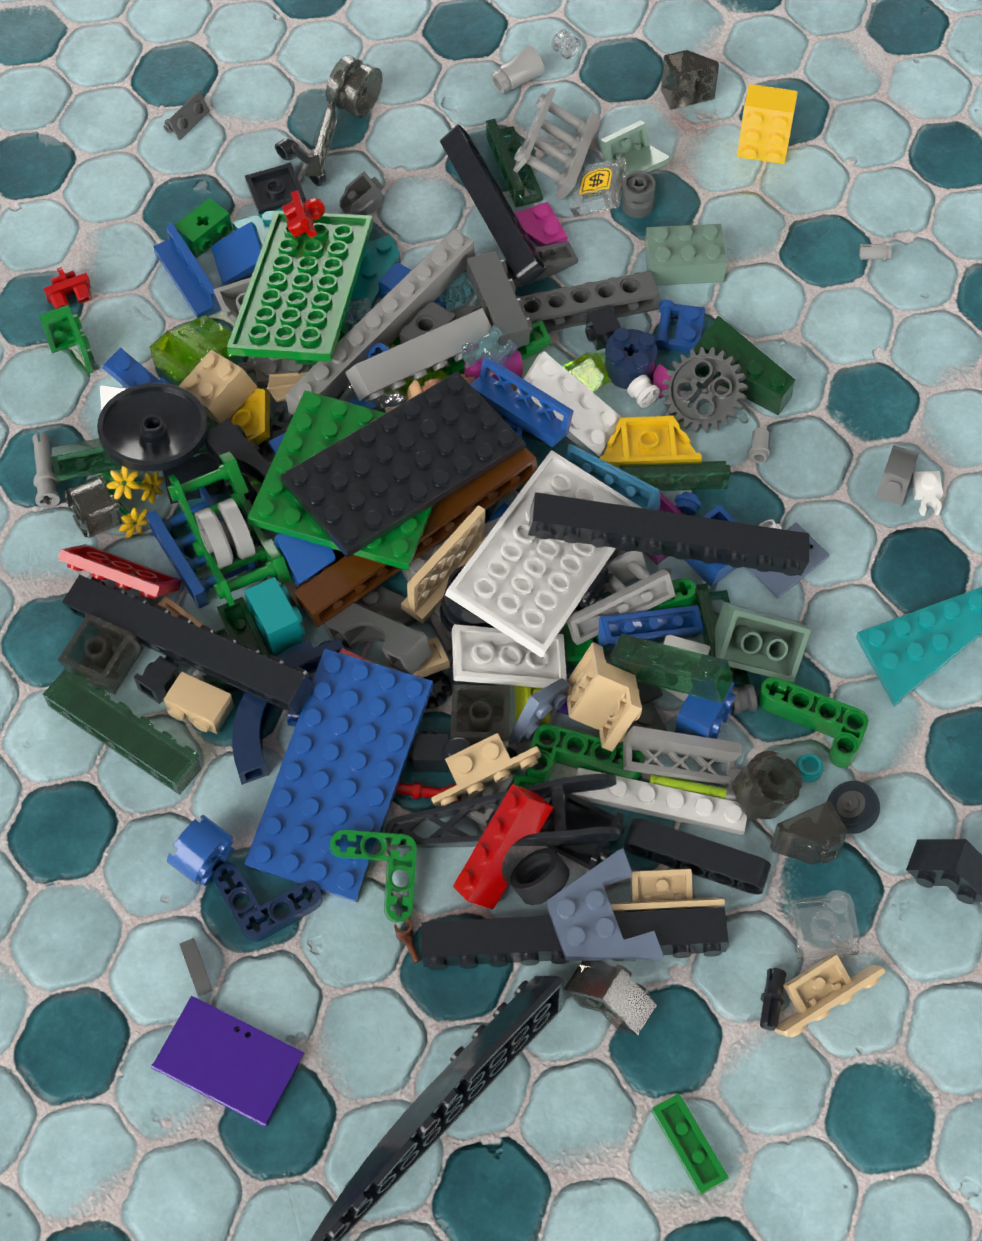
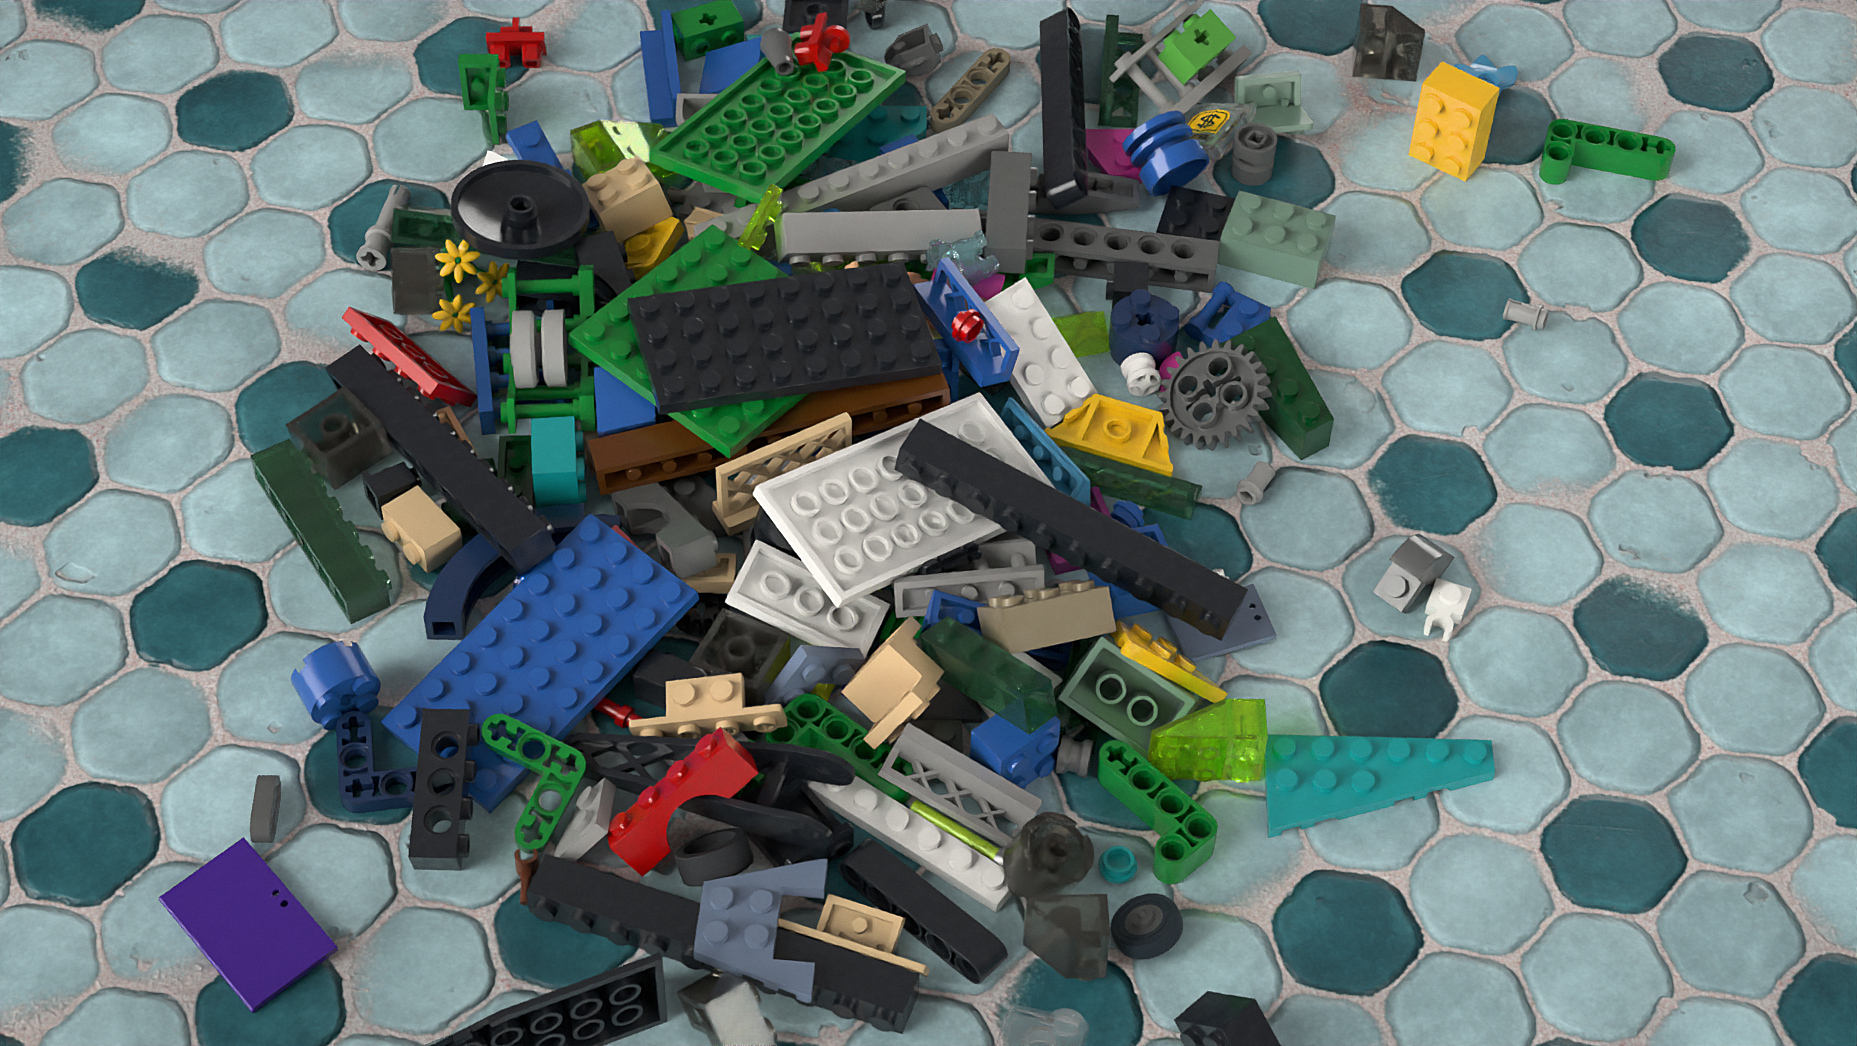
camera: 20 degrees right, 10 degrees down
none -> black brick [408,708,480,871]
none -> light grey wing [552,778,616,863]
none -> clear neon green plate [737,183,785,251]
none -> dark grey cone [760,28,794,75]
none -> dark tan beam [930,48,1011,134]
none -> red plate [951,309,984,343]
none -> dark tan brick [977,579,1116,655]
none -> yellow wing [1110,620,1228,706]
none -> blue wheel [1122,110,1210,197]
none -> clear neon green slope [1147,698,1268,783]
none -> black plate [1156,185,1236,253]
none -> bright green brick [1157,9,1236,85]
none -> dark azure plate [1455,55,1518,96]
none -> green beam [1539,119,1676,185]

